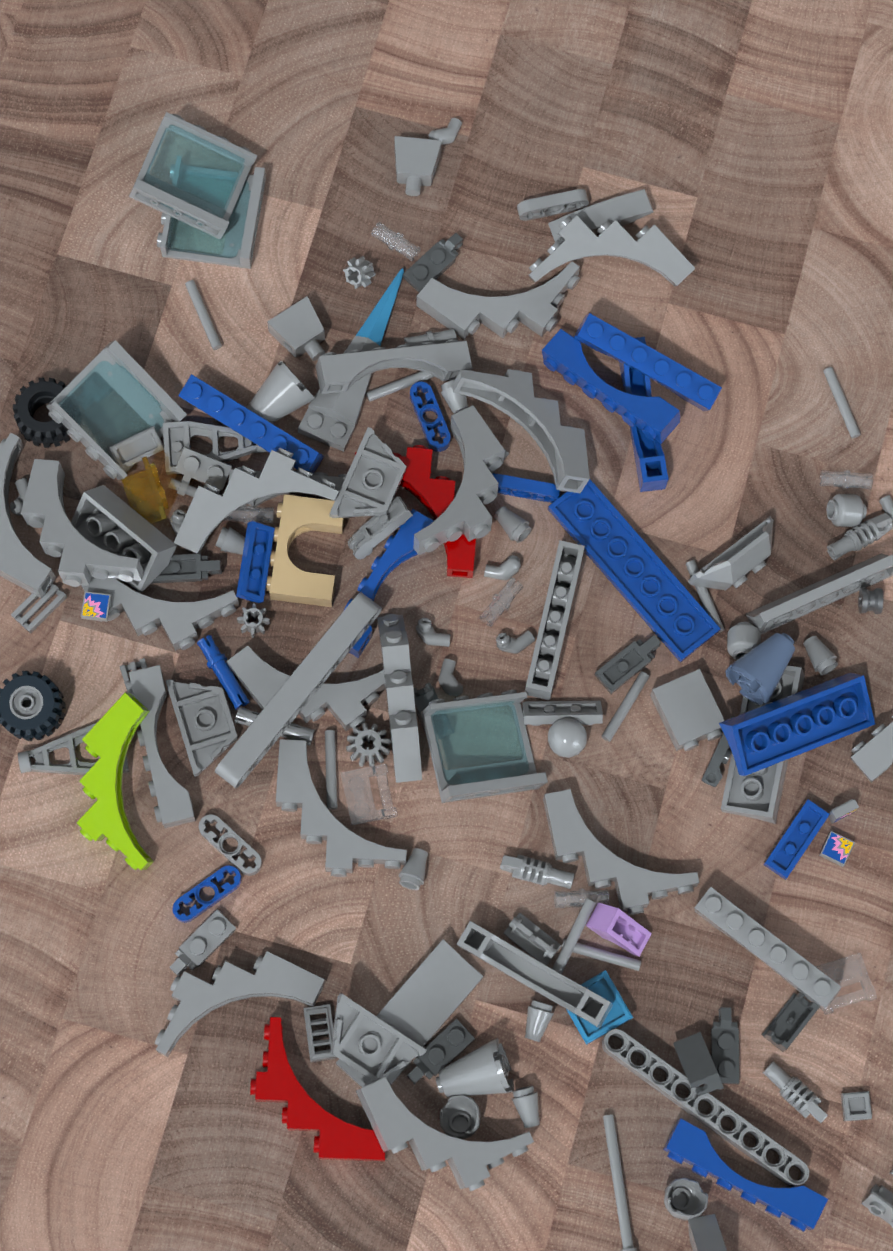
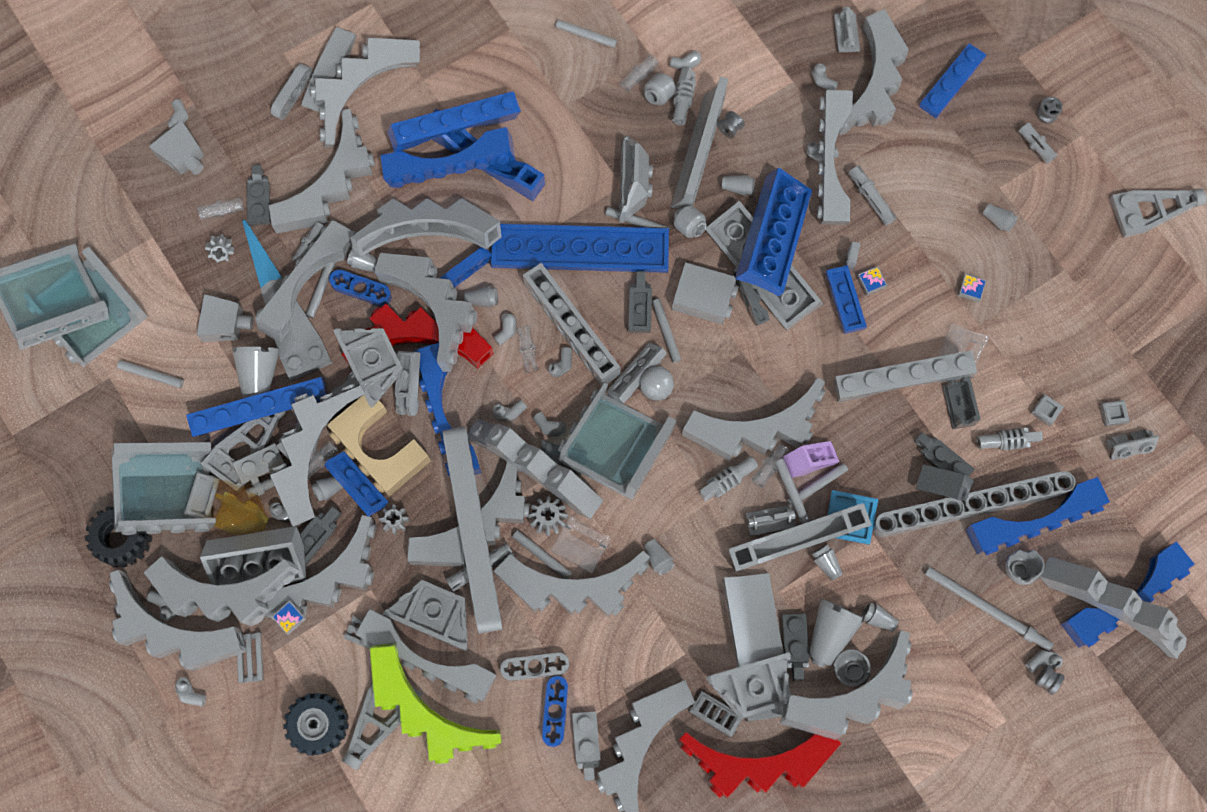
camera: 45 degrees left, 0 degrees up
blue pin [197,635,250,710] -> none
sand blue cone [725,633,795,705] -> none

